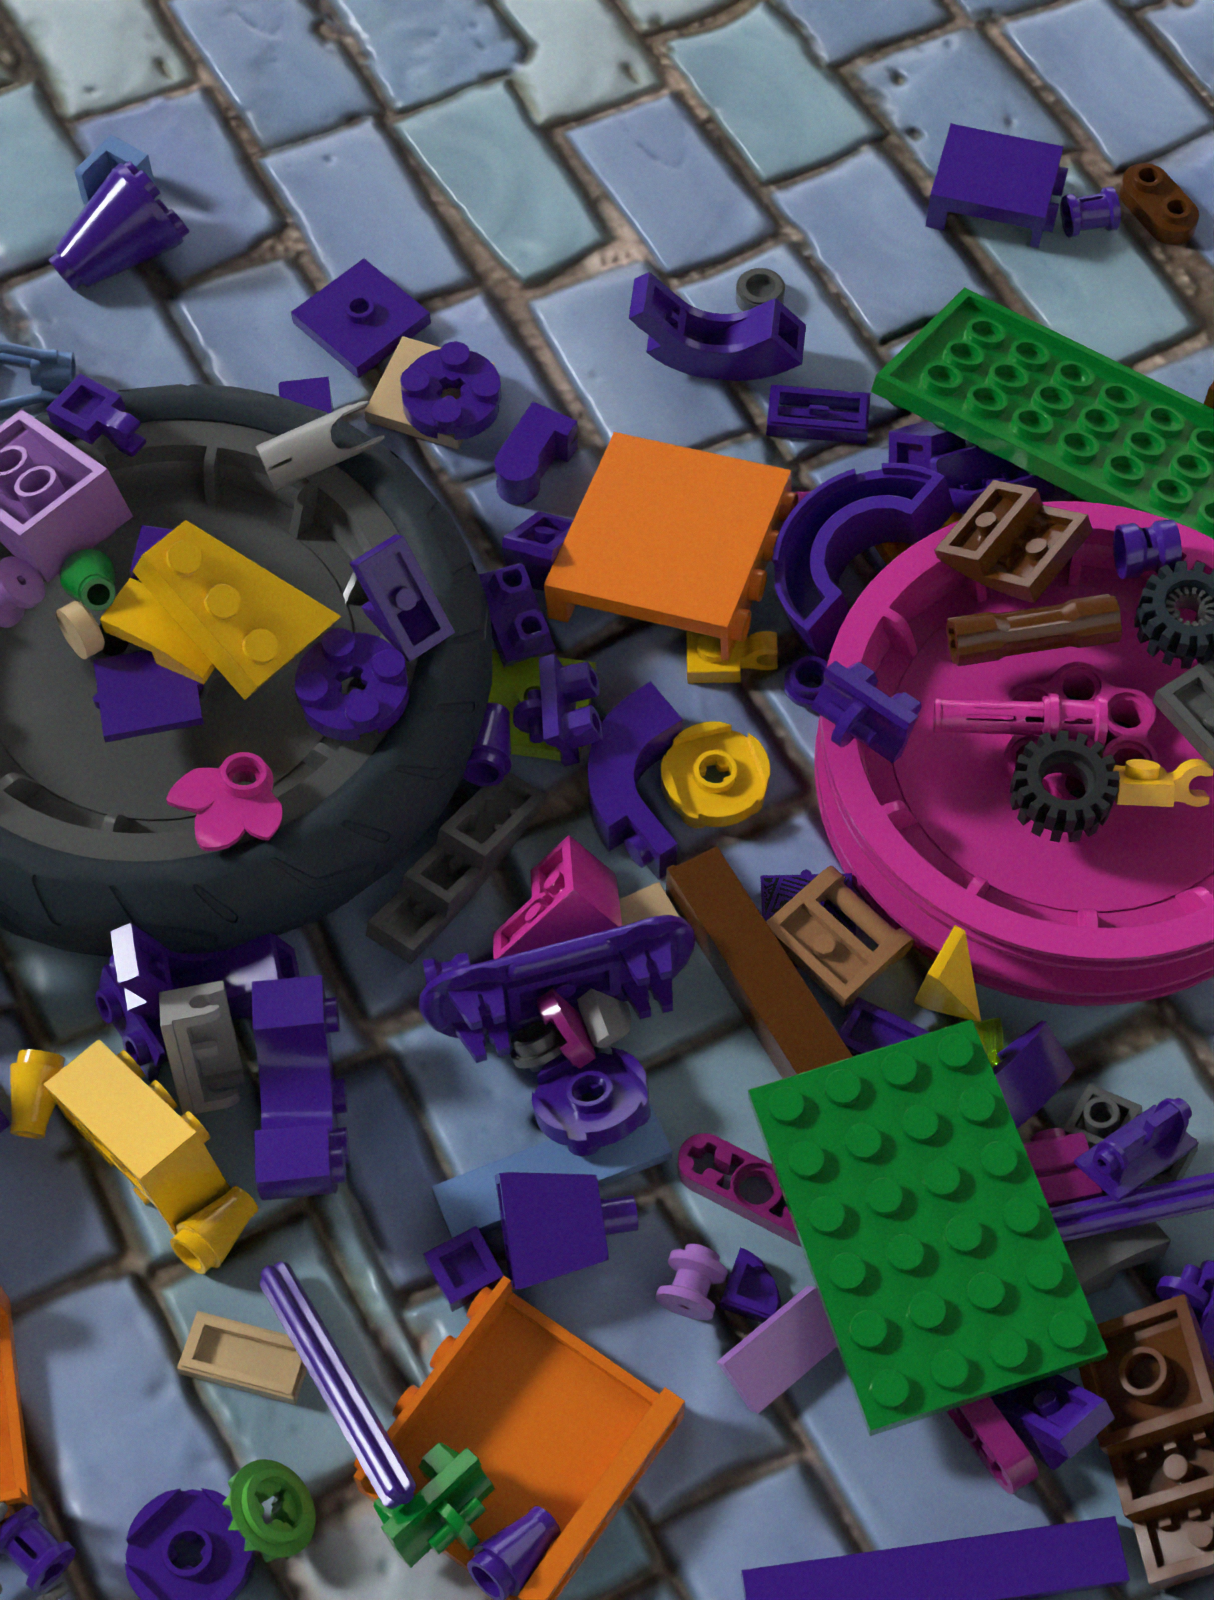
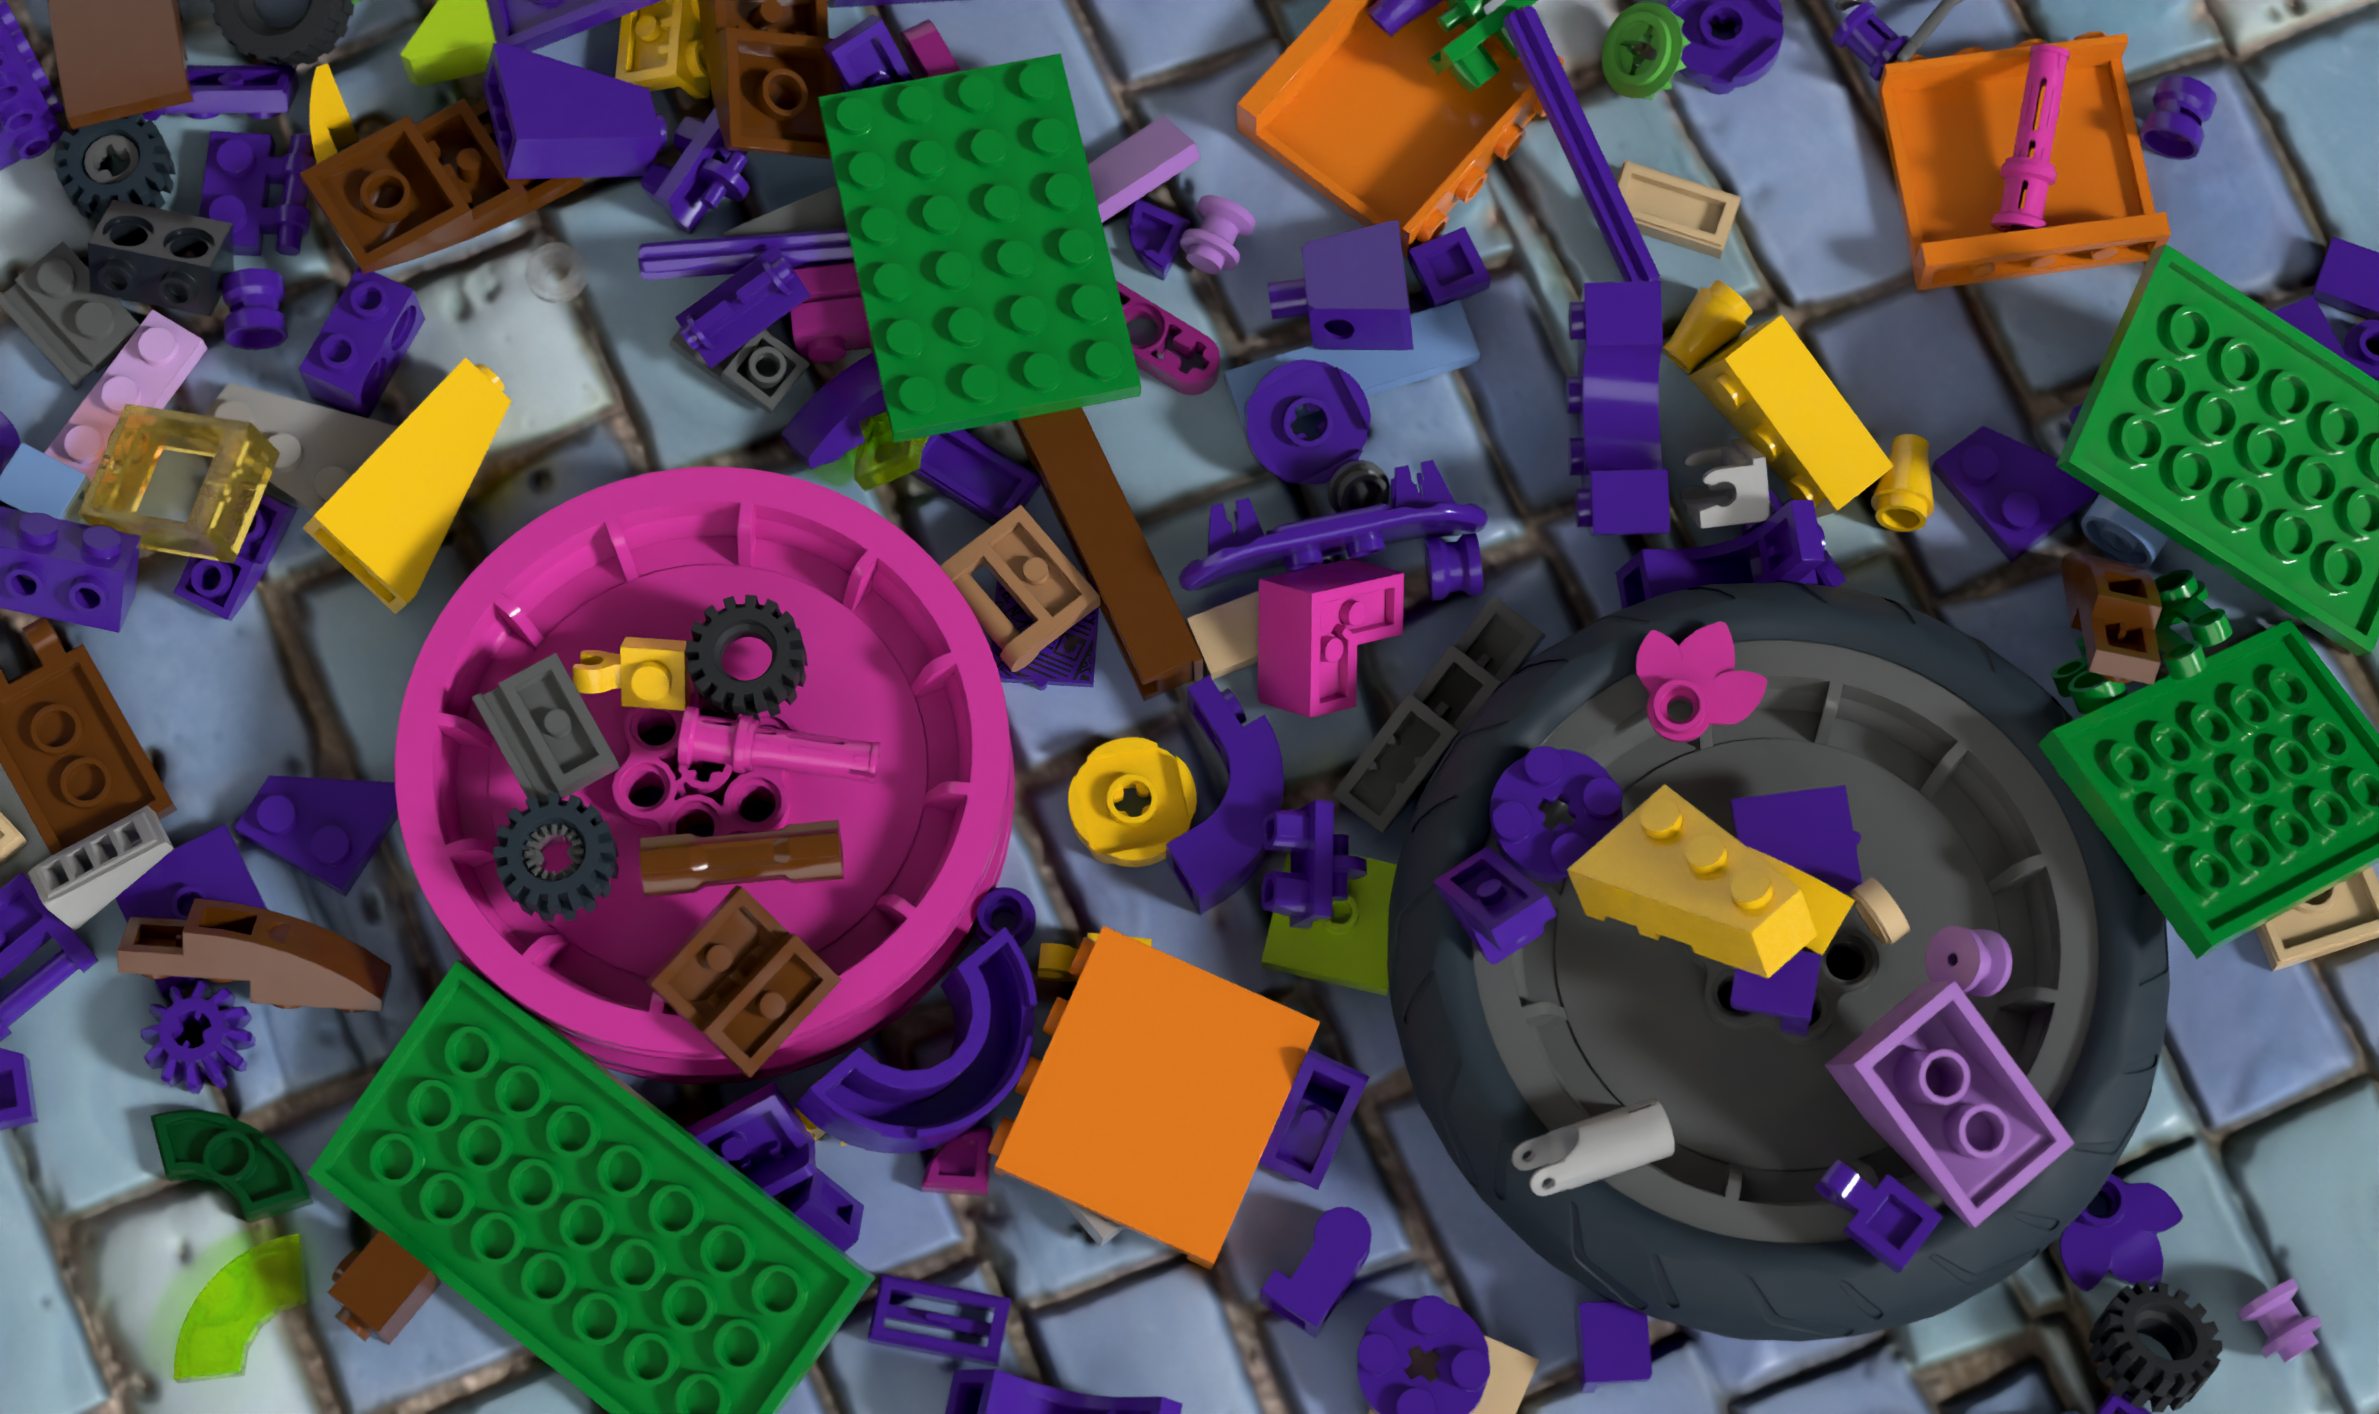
camera: 175 degrees left, 10 degrees up
green cone [60,549,116,611] -> none
dark purple cone [463,703,512,786] -> none
dark purple hips [478,563,556,668] -> none
magenta tile [537,988,596,1069] -> none
light grey tile [577,988,631,1048] -> none
dark purple hips [811,661,922,763] -> none
yellow slope [913,925,981,1023] -> none
dark purple wheel [1113,519,1182,579] -> none

